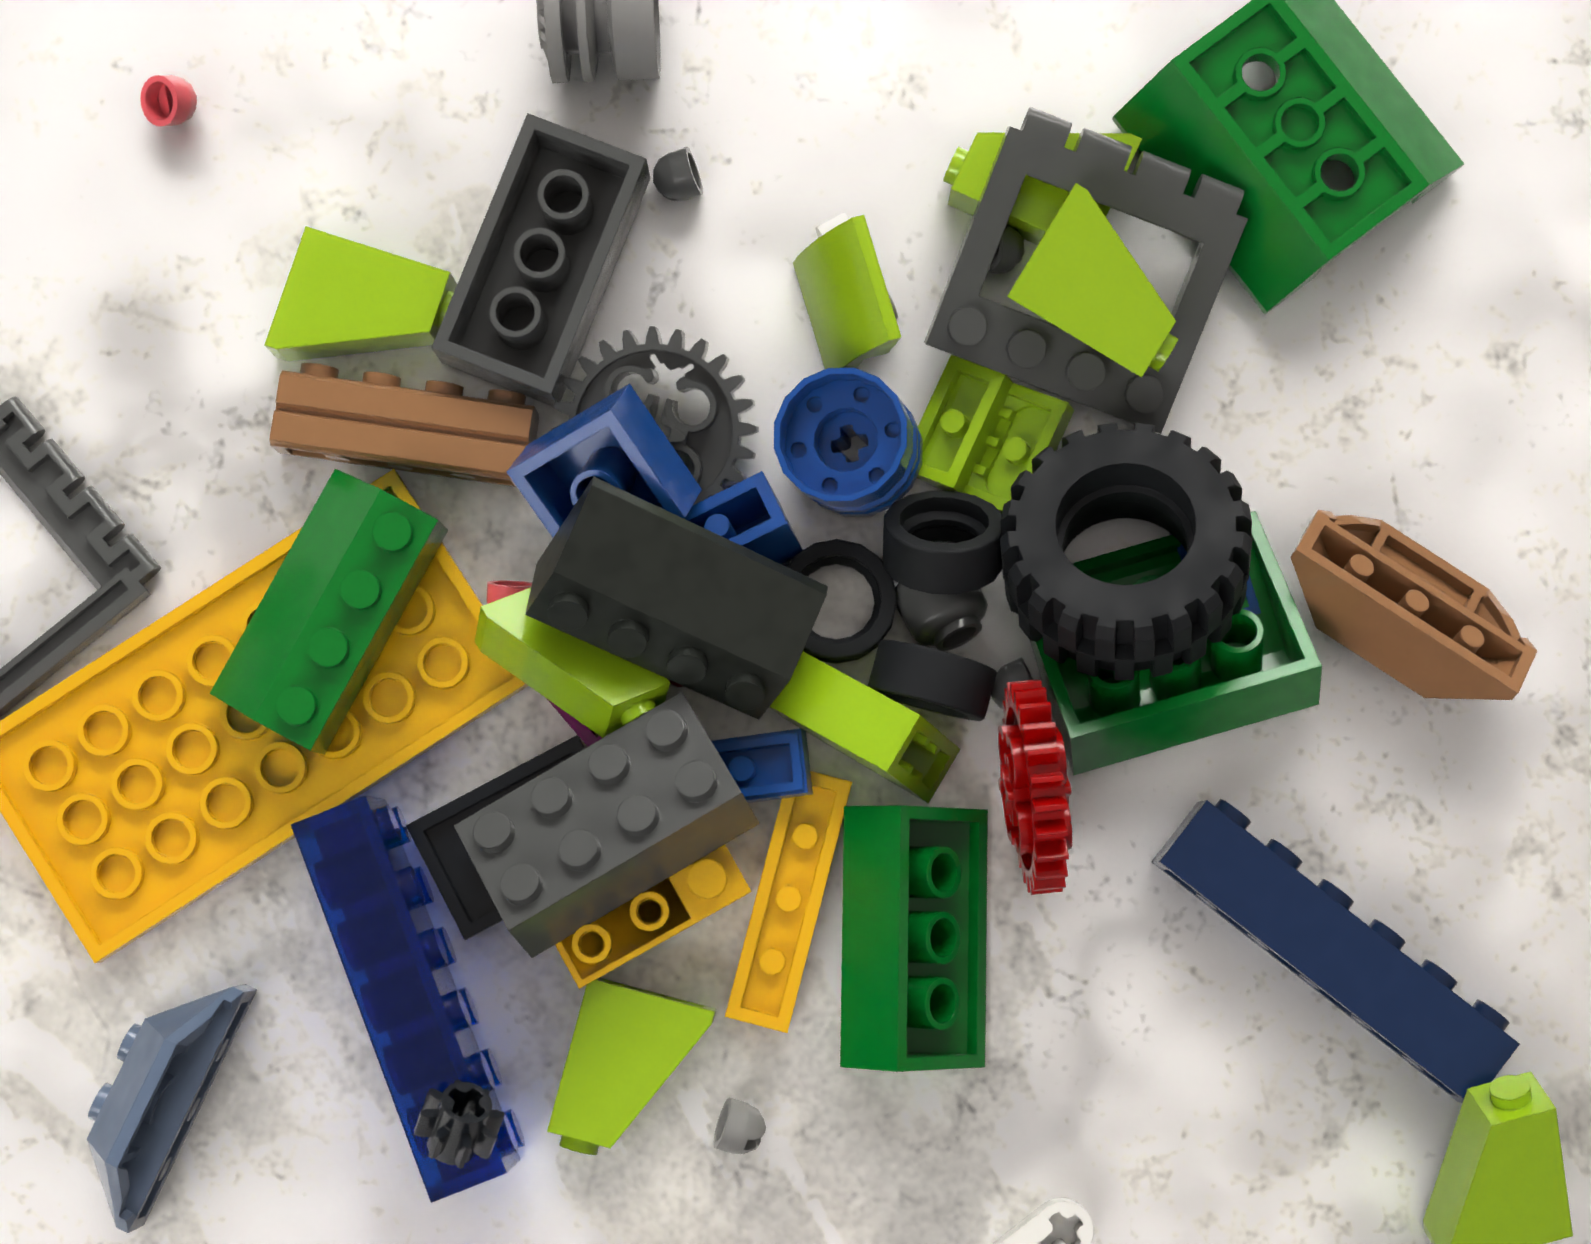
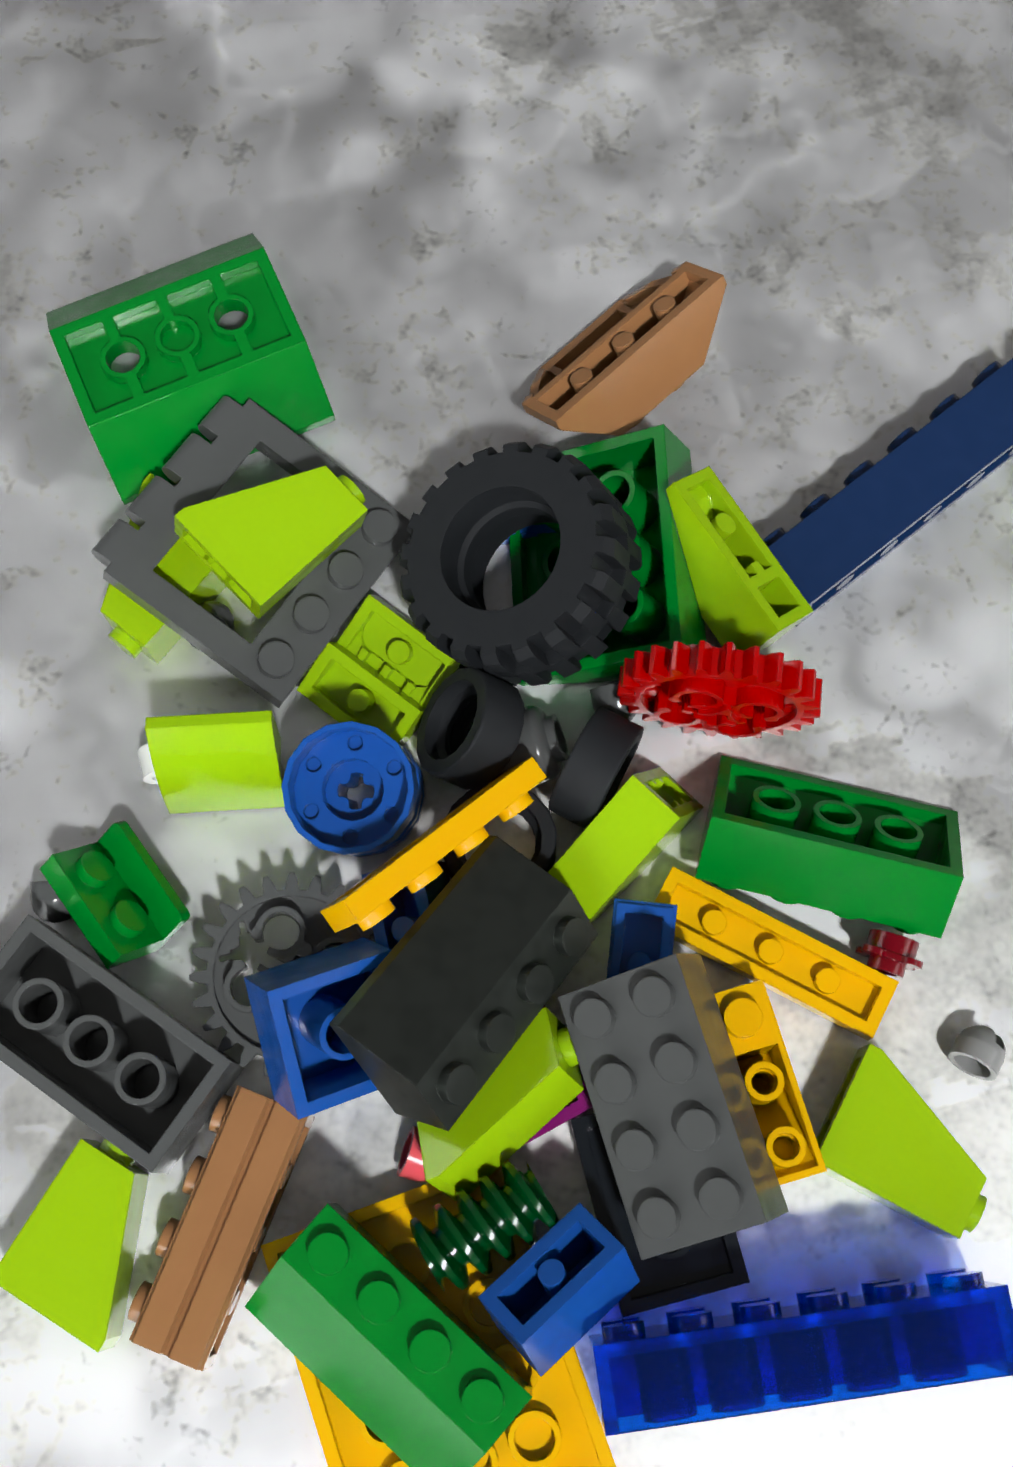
camera: 75 degrees left, 10 degrees down
black gear [414,1079,504,1168] -> none
none -> green bracket [40,821,190,969]
none -> yellow plate [320,757,547,933]
none -> dark green piece [409,1161,560,1292]
none -> blue brick [478,1202,640,1377]
none -> lime slope [666,466,813,651]
none -> dark red plate [855,929,923,978]

